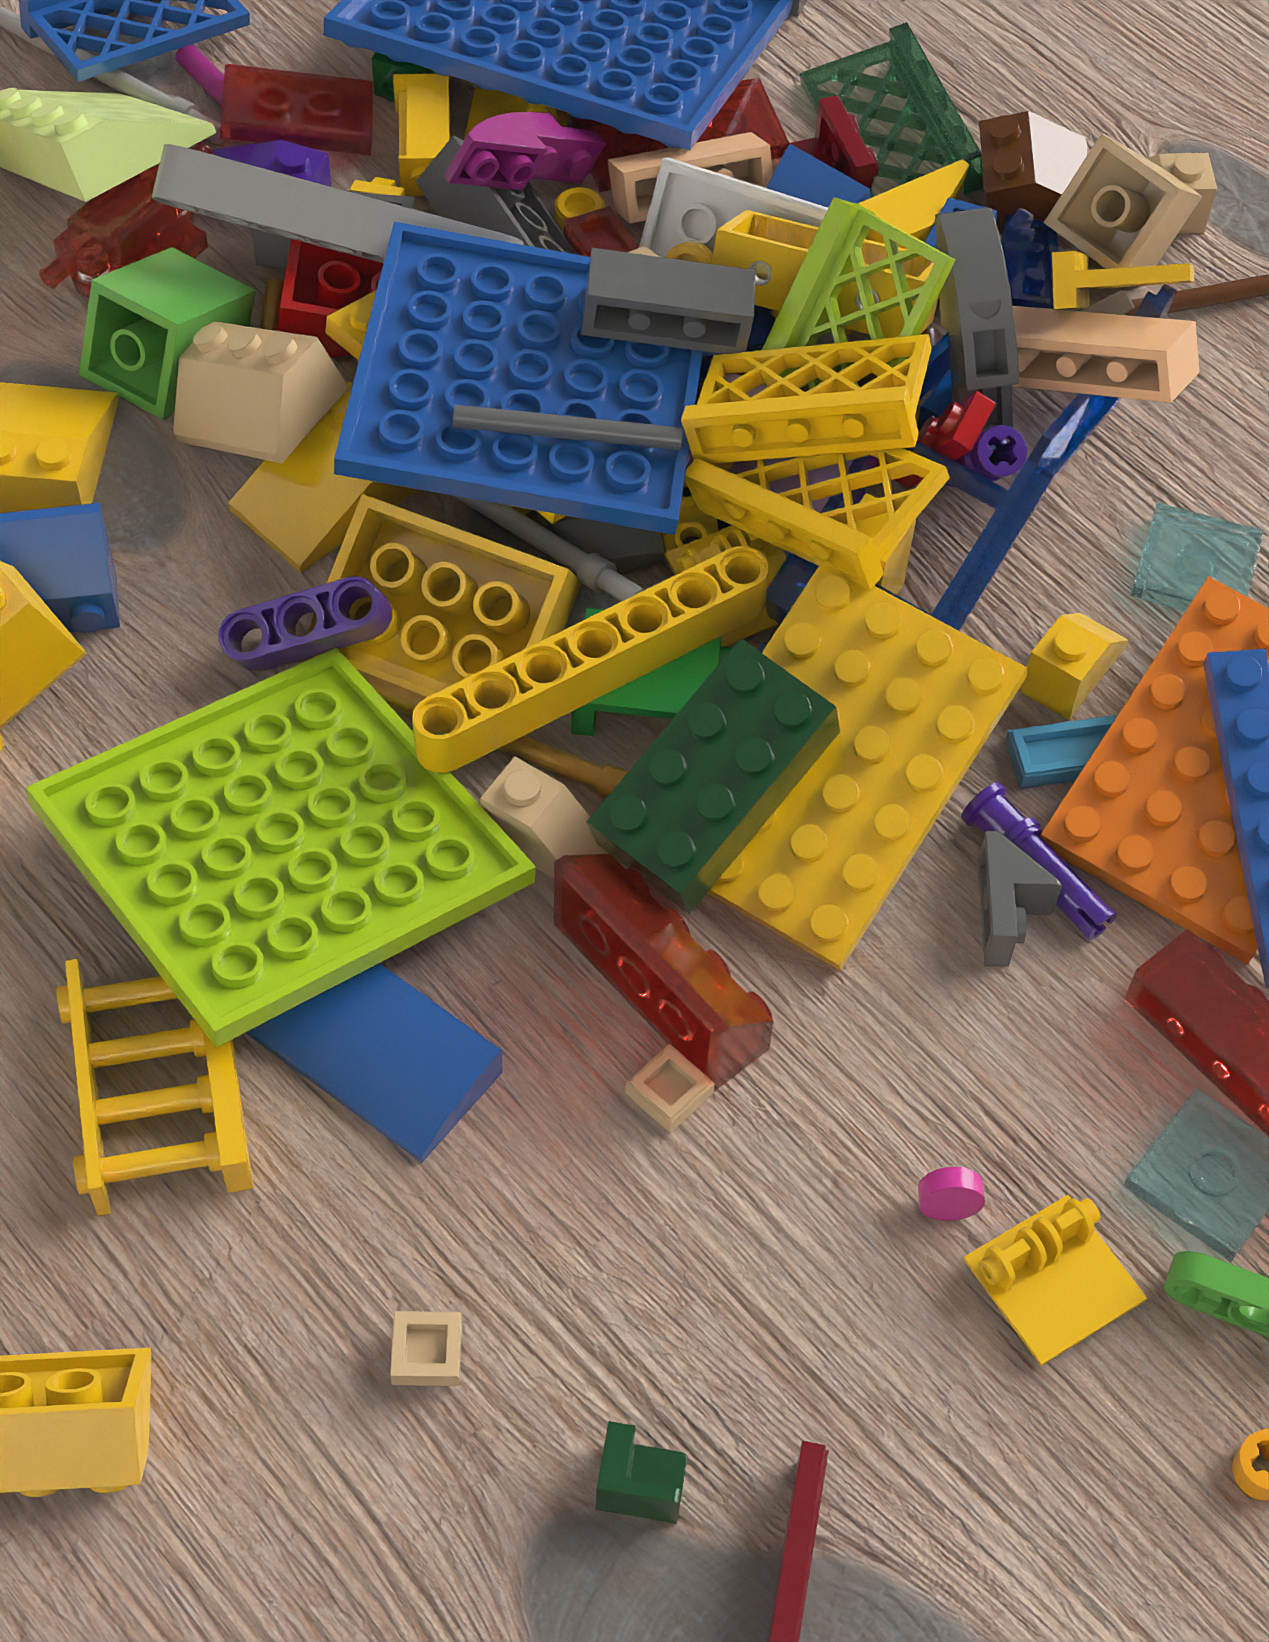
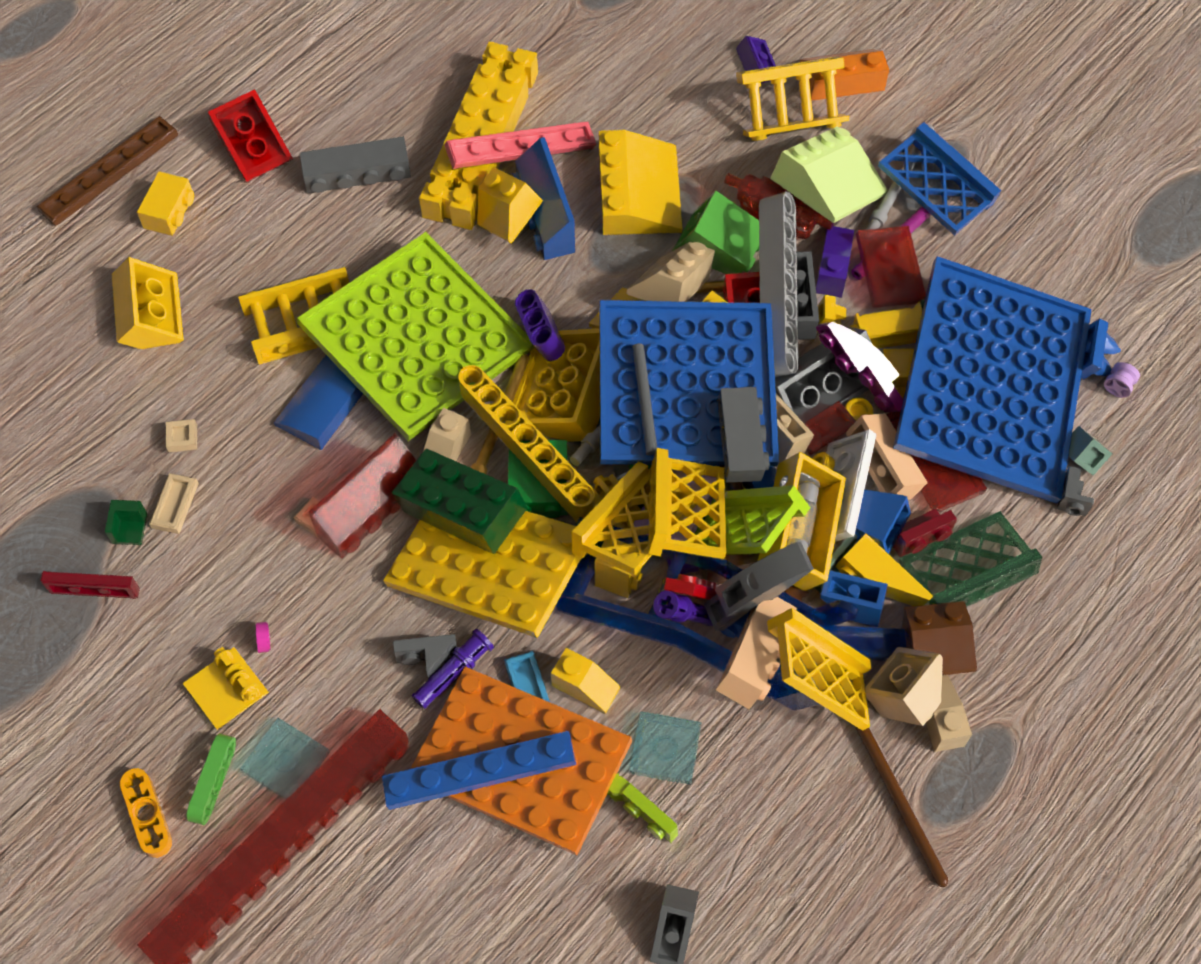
camera: 85 degrees right, 5 degrees up
none -> tan tile [149,473,199,534]

